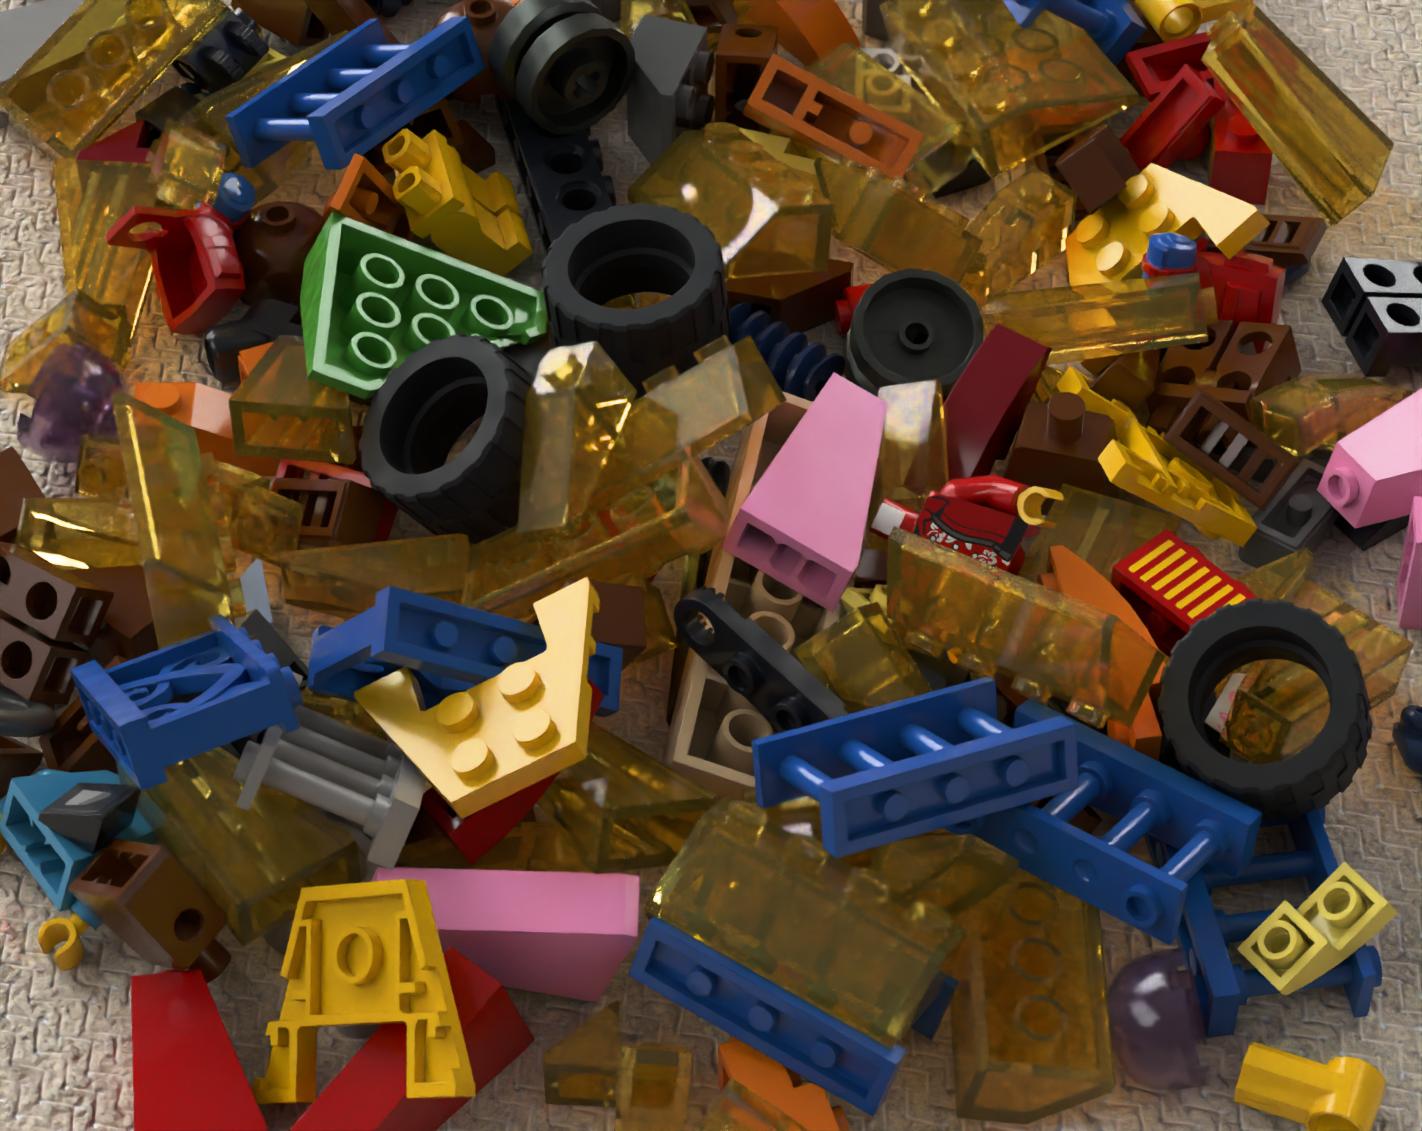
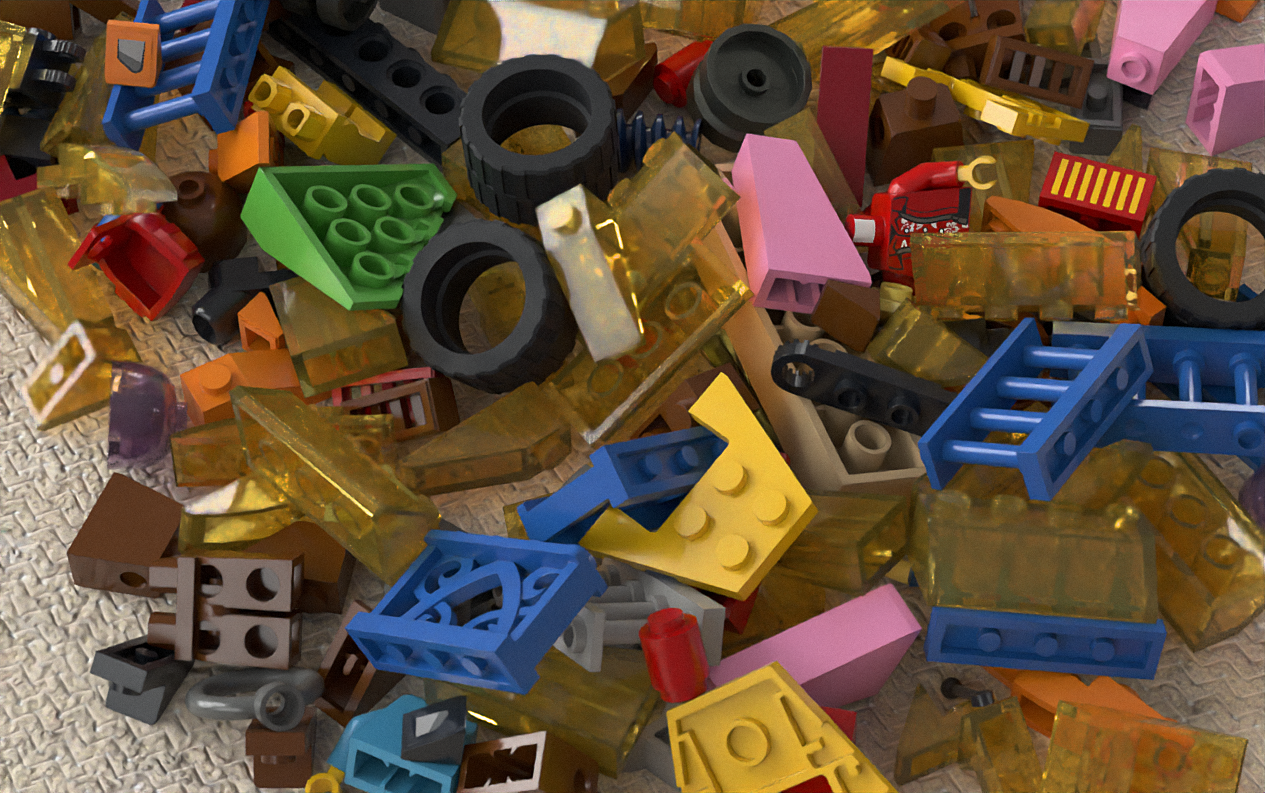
camera: 30 degrees left, 5 degrees up
none -> orange slope [105,19,162,88]
none -> red brick [638,608,710,703]
none -> reddish brown slope [811,279,881,353]
none -> black hinge [941,677,995,707]

